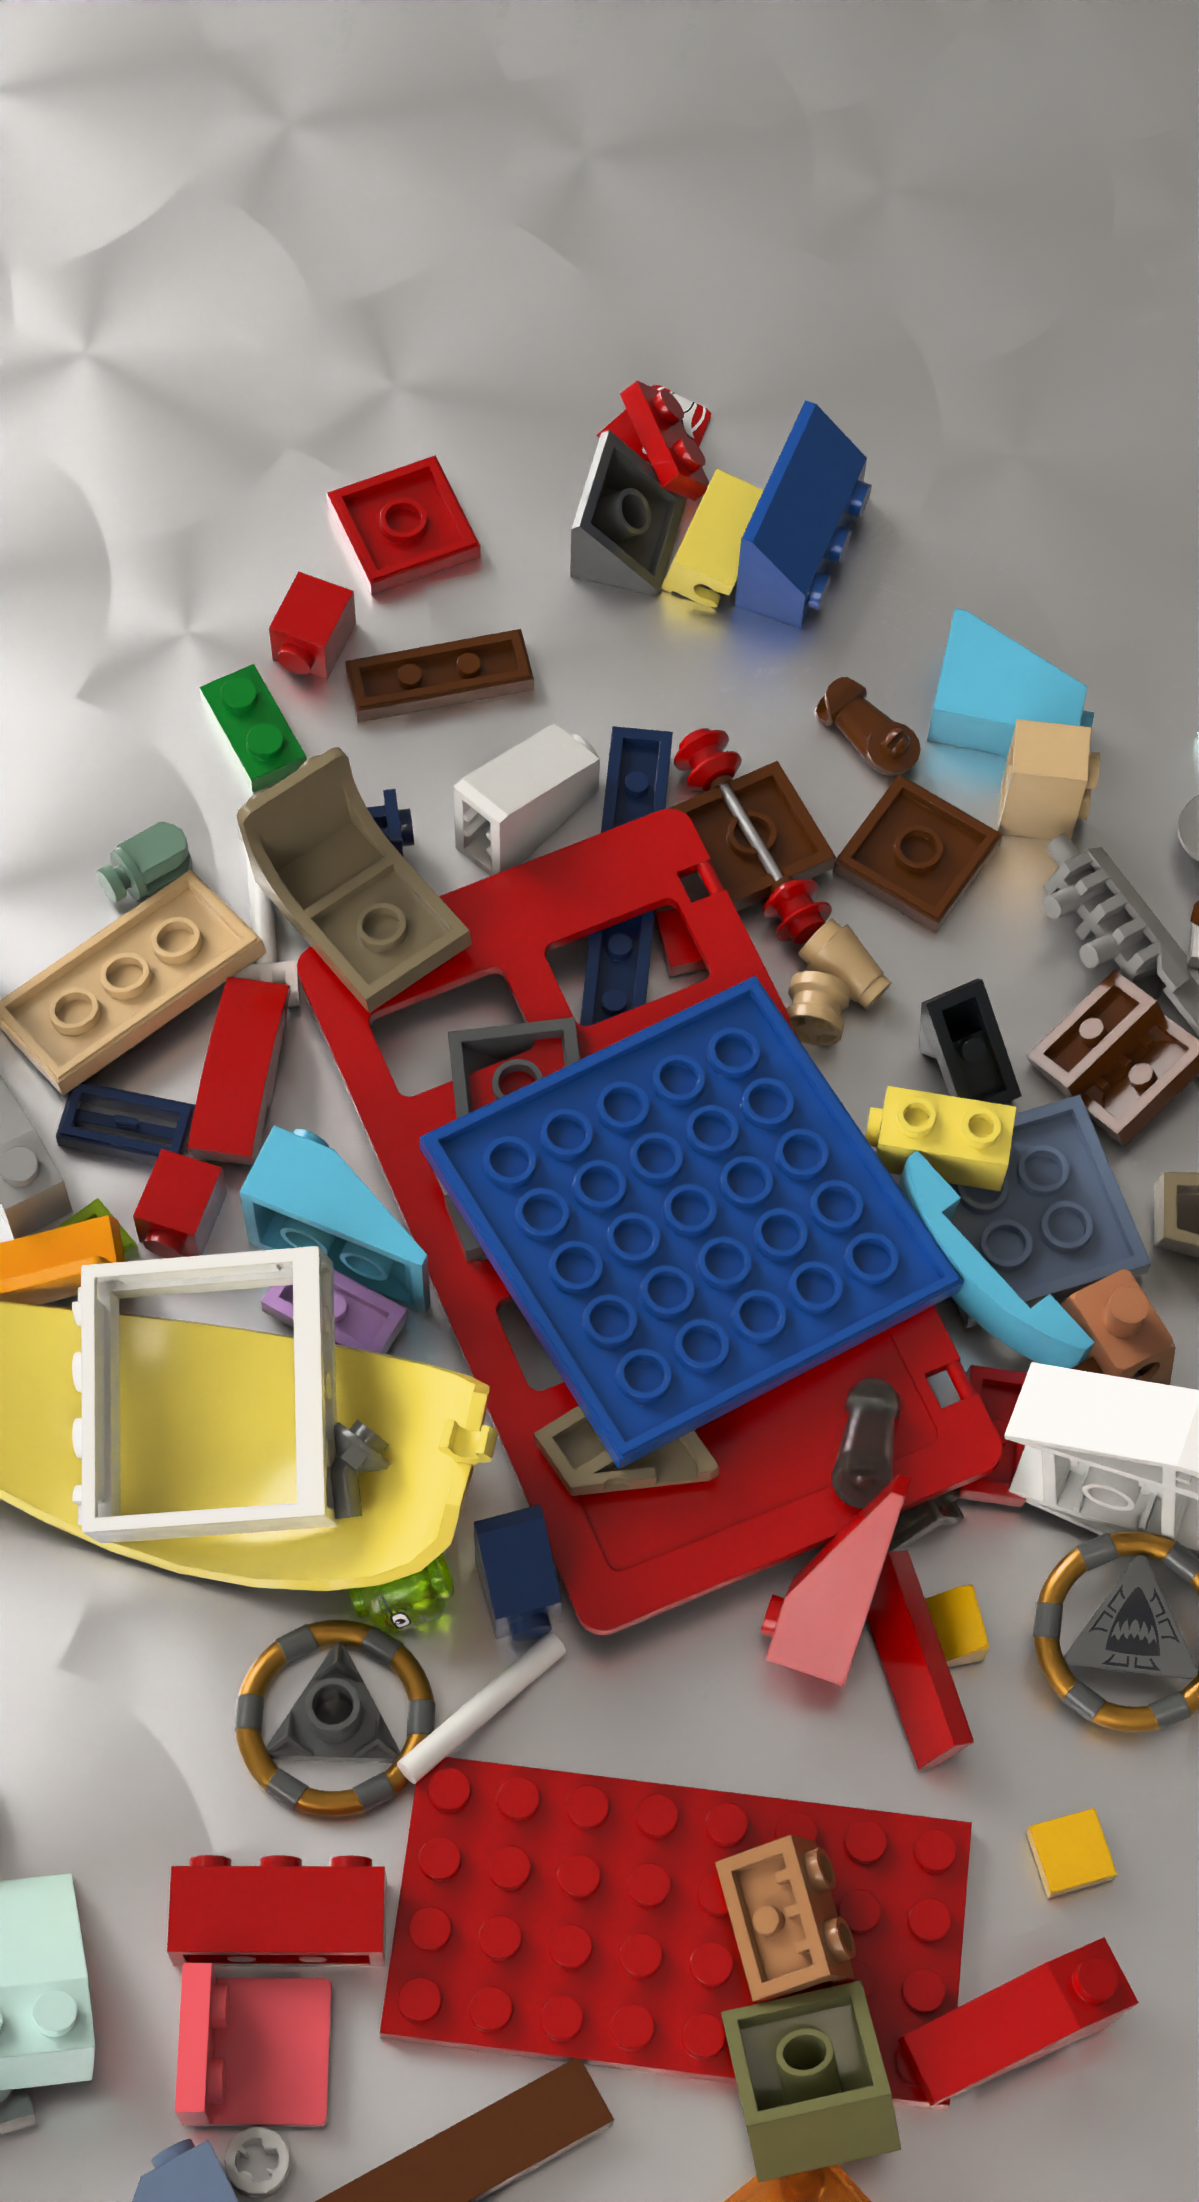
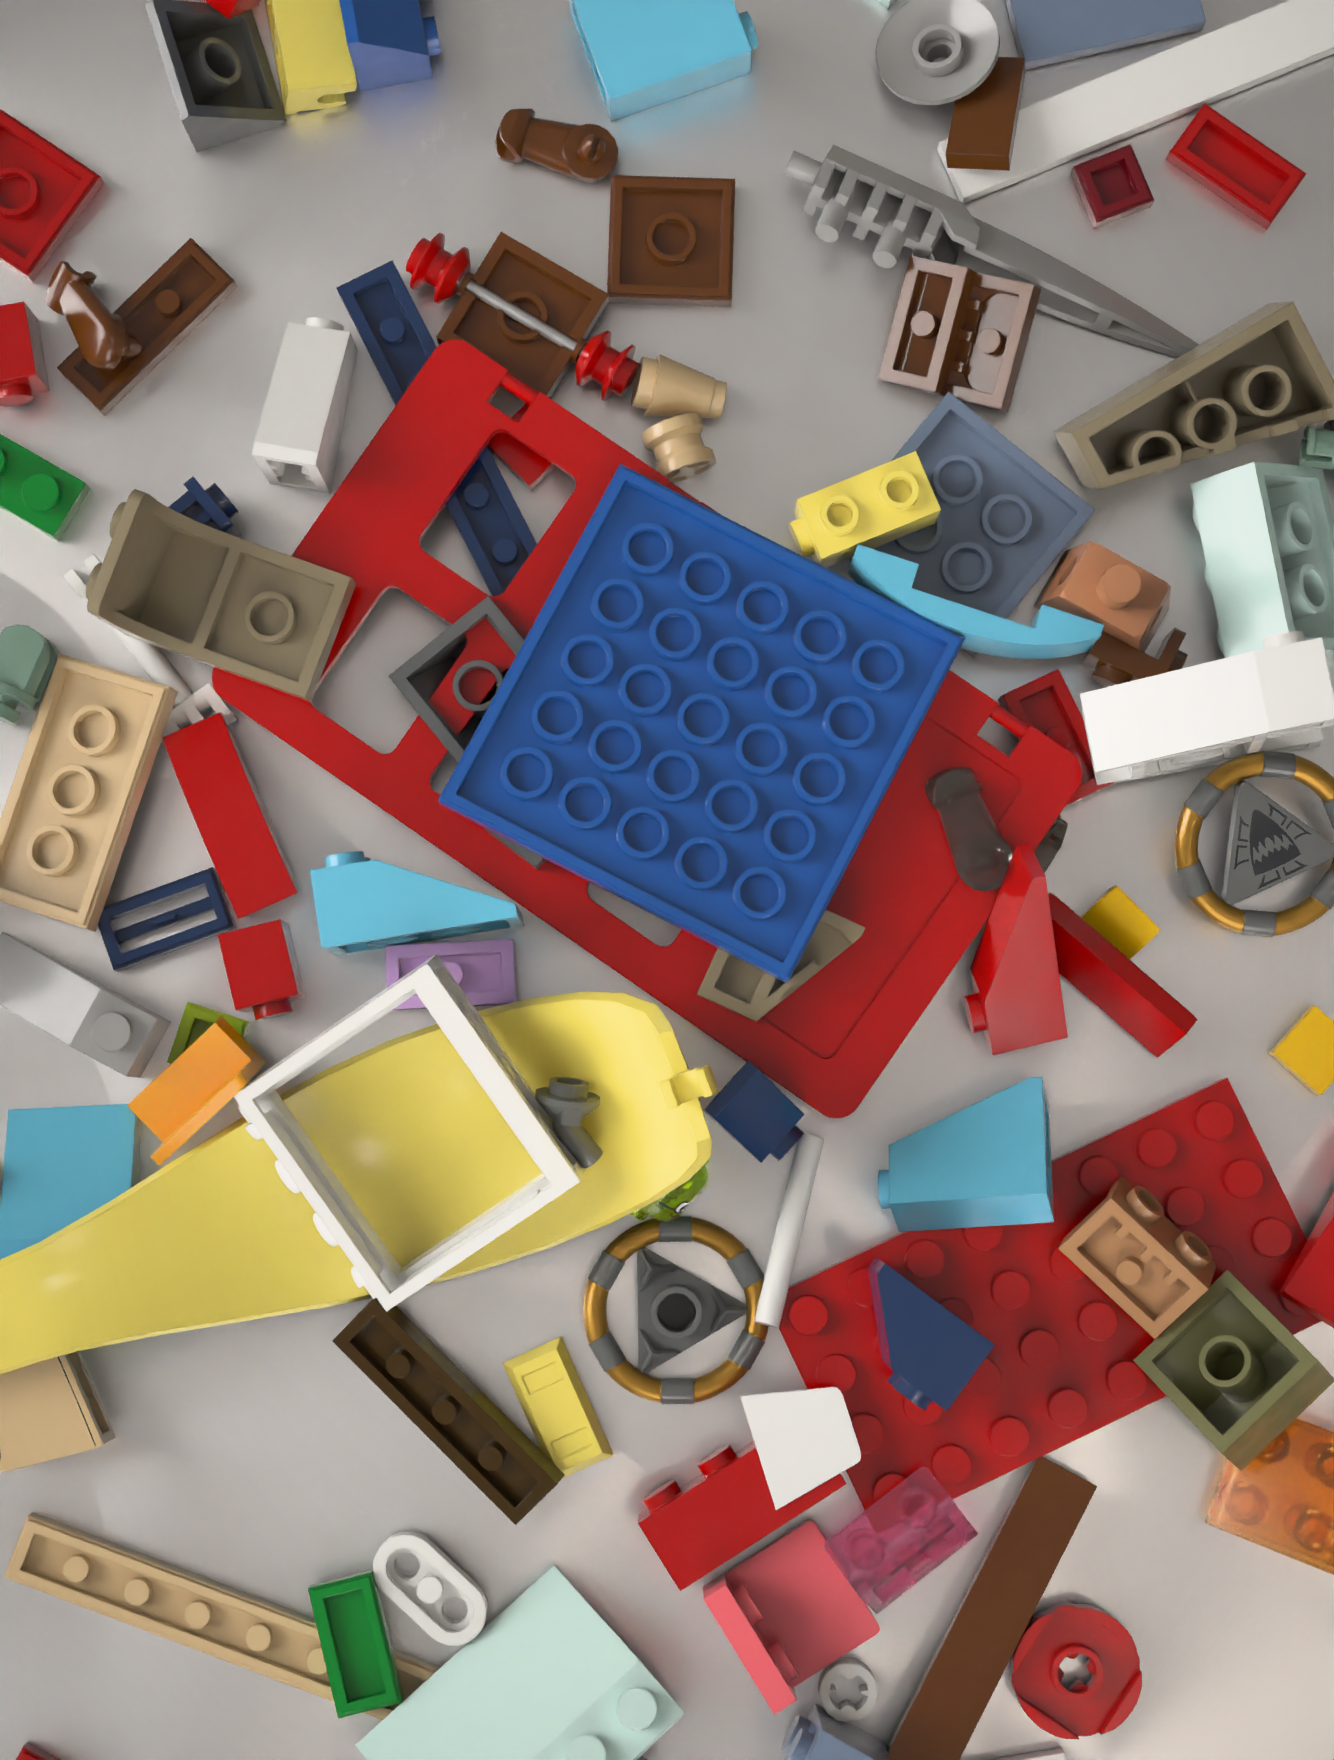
camera: 30 degrees left, 20 degrees up
black slope [919,978,1022,1105] -> none
tan brick [998,719,1100,840] -> none
none -> reddish brown piece [45,261,142,371]
none -> dark brown plate [332,1298,565,1525]
none -> light yellow tile [503,1336,614,1479]
none -> white sticker [740,1387,861,1510]
none -> clear pink bracket [824,1466,978,1614]
none -> dark blue slope [868,1257,995,1411]
none -> medium azure slope [878,1077,1054,1232]

